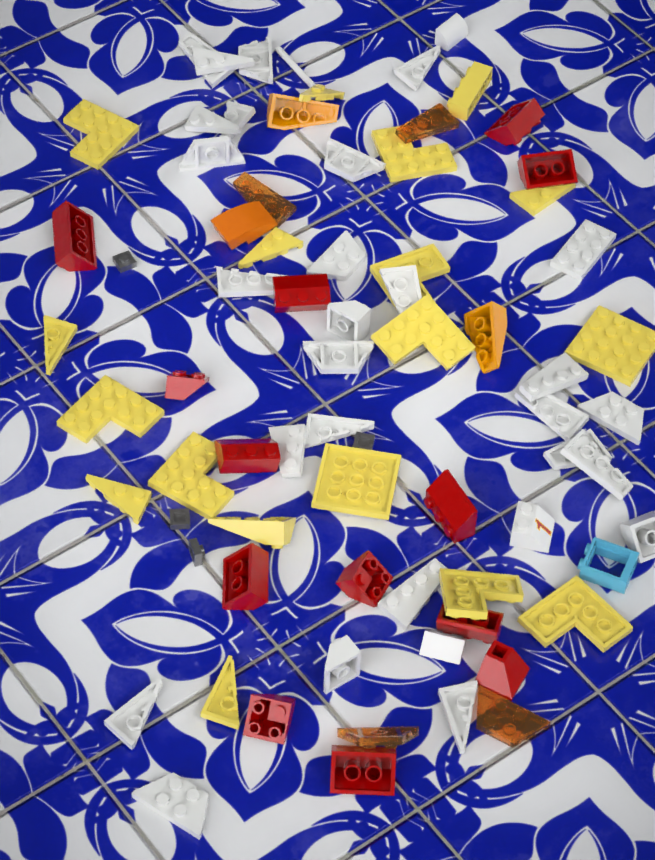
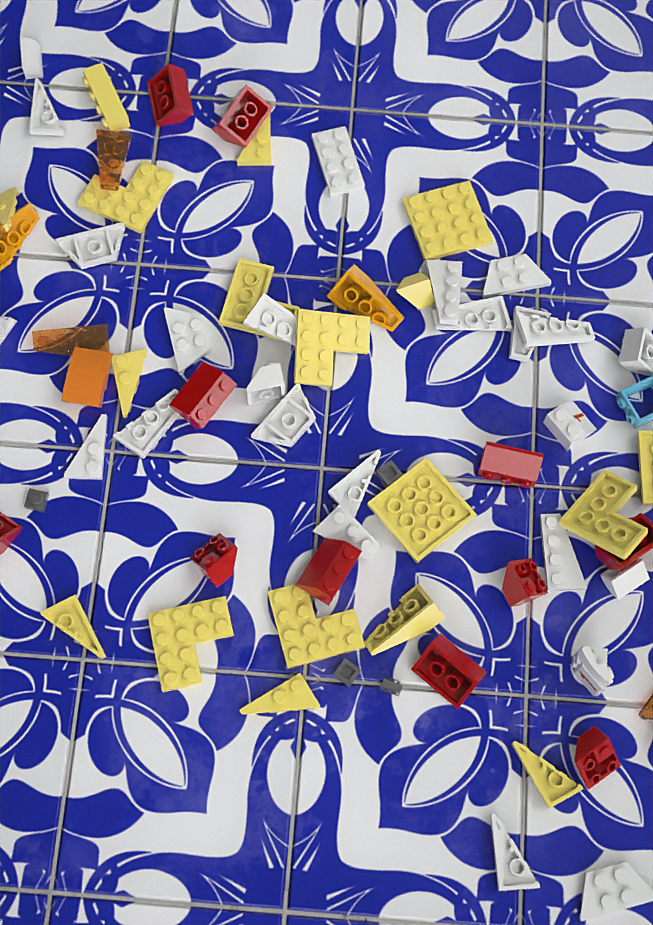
camera: 50 degrees left, 20 degrees up
none -> white wing [64,414,108,480]
none -> light yellow slope [396,272,435,310]
none -> white slope [577,646,614,687]

